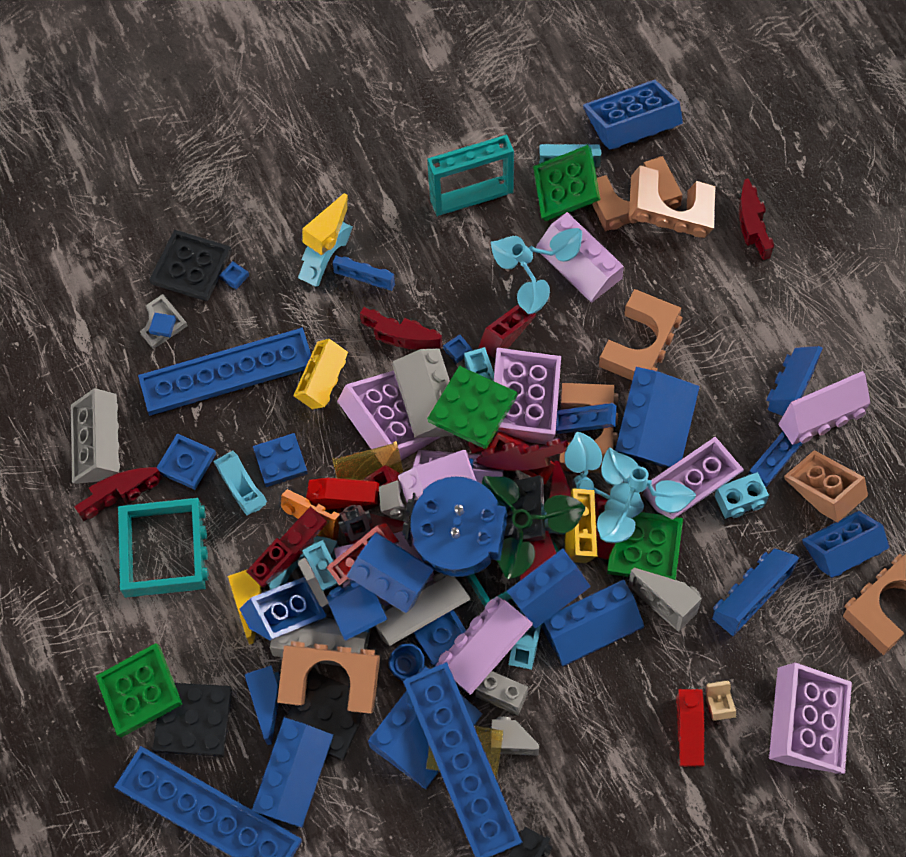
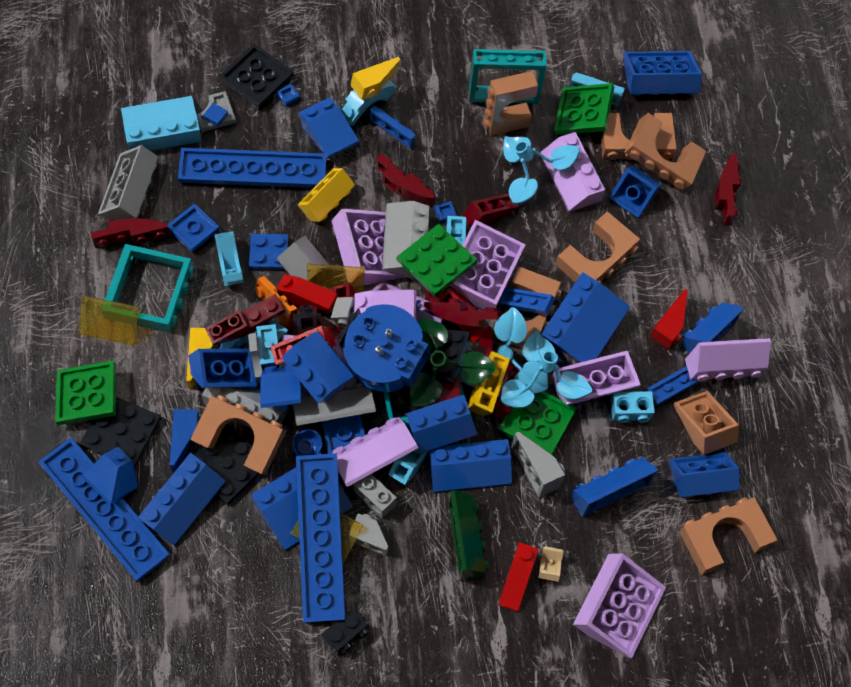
camera: 10 degrees right, 0 degrees up
none -> clear yellow piece [78,296,140,345]
none -> blue slope [82,447,138,504]
none -> medium azure slope [121,96,202,151]
none -> light grey slope [276,235,328,281]
none -> blue slope [299,97,359,159]
none -> dark green slope [448,490,489,581]
none -> nougat arch [483,71,538,136]
none -> blue slope [609,166,663,218]
none -> red slope [650,289,688,349]

